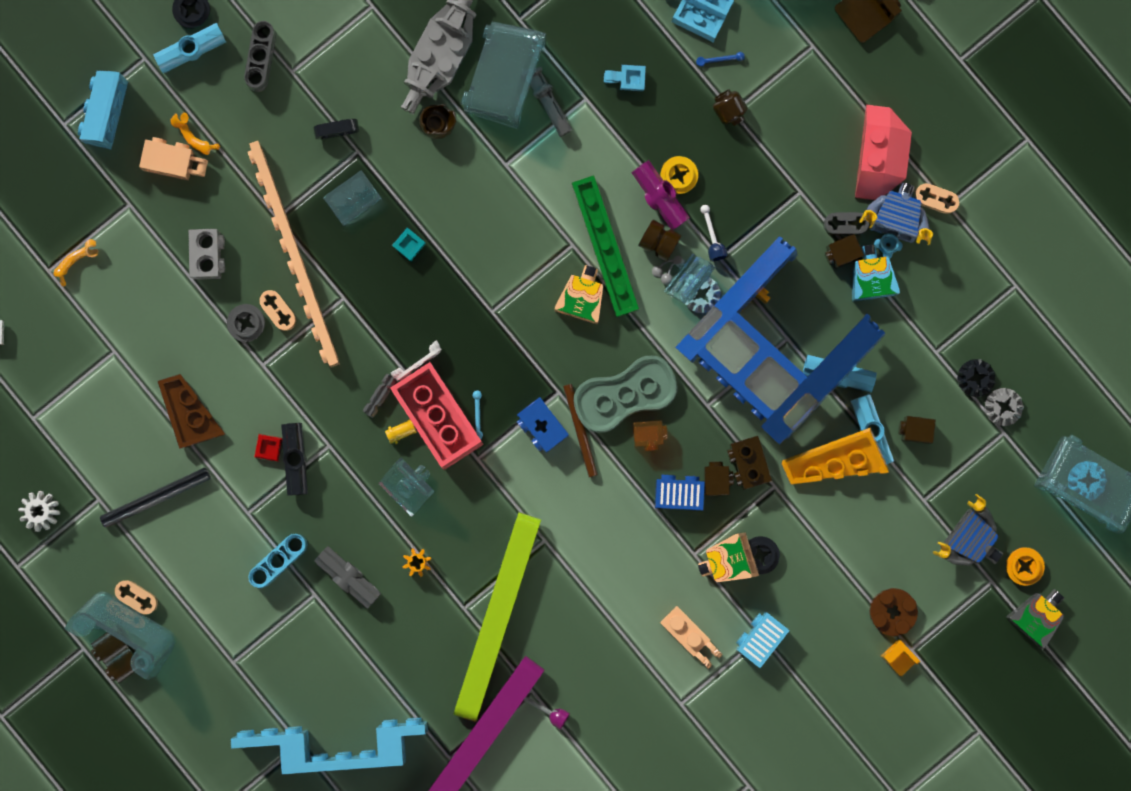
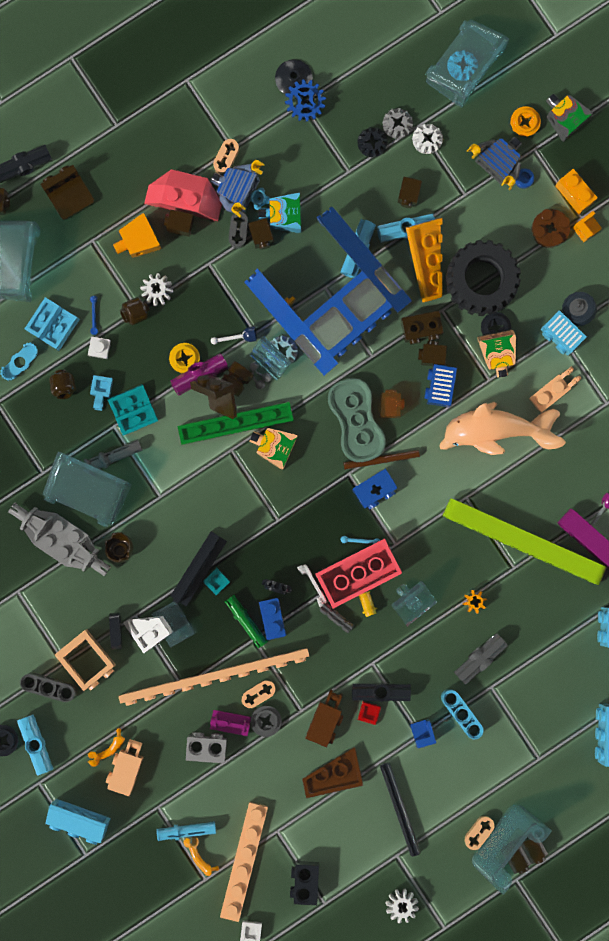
camera: 85 degrees left, 0 degrees up
none -> dark brown head [49,370,75,399]
none -> light nougat window [55,629,116,691]
none -> white plate [88,337,111,359]
none -> teal slope [108,384,158,436]
none -> light orange torso [113,213,161,258]
none -> white wing [124,616,173,653]
none -> white gear [140,273,173,306]
none -> medium azure pin [157,821,216,841]
none -> dark brown brick [164,209,194,237]
none -> black fence [170,531,227,606]
none -> dark brown bracket [190,374,237,419]
none -> magenta hinge [210,710,251,736]
none -> light nougat plate [220,802,268,922]
none -> green pin [225,595,268,649]
none -> blue brick [259,598,286,640]
none -> black gear [261,579,292,595]
none -> black dish [275,59,313,97]
none -> blue gear [285,79,326,122]
none -> black brick [290,861,319,906]
none -> reddish brown brick [305,689,343,748]
none -> blue panel [410,719,436,748]
none -> white gear [412,123,443,154]
none -> light nougat animal [439,402,566,455]
none -> black tyre [446,240,521,316]
none -> blue tile [515,168,534,189]
none -> light orange brick [555,169,598,215]
none -> black wheel [562,292,597,326]

